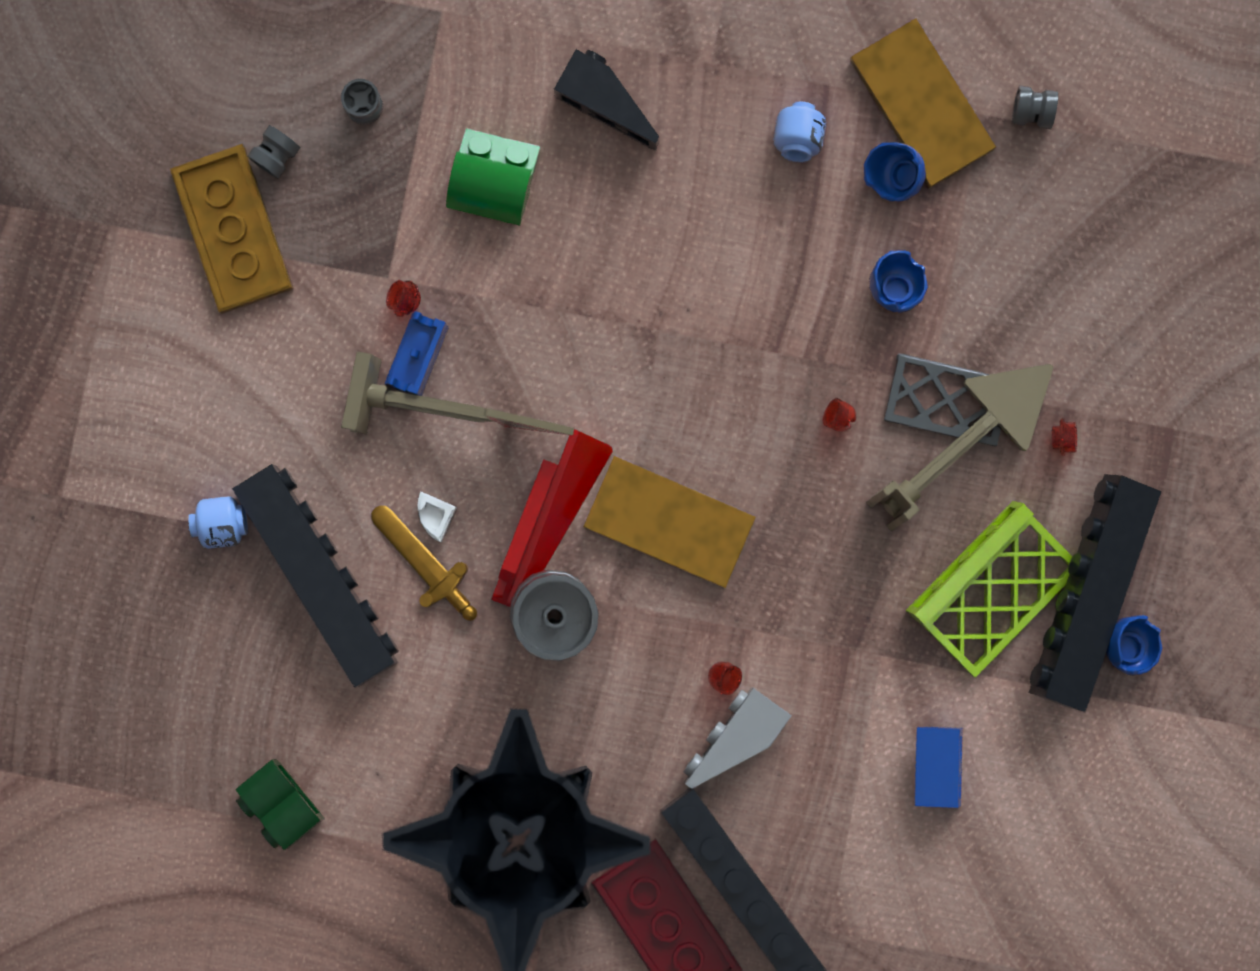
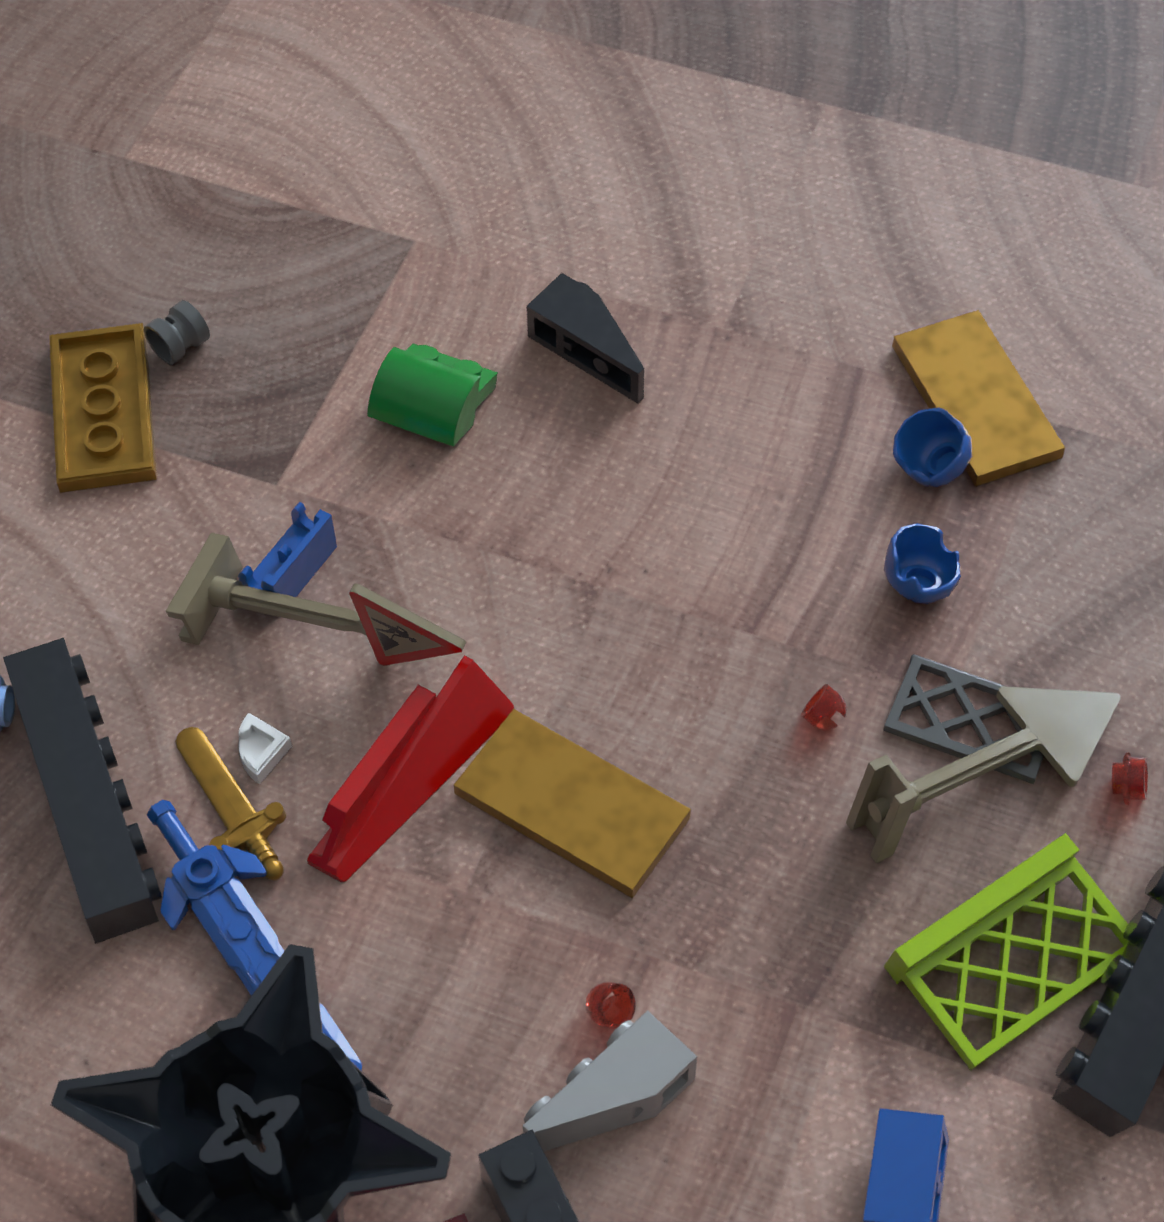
camera: 10 degrees right, 30 degrees down
dark grey wheel [341,79,383,125] -> none
clear red plate [386,280,421,317] -> none
dark grey wheel [510,570,599,661] -> none
light blue head [773,101,826,162] -> none
dark grey wheel [1012,85,1058,130] -> none
none -> blue sword [147,800,362,1071]

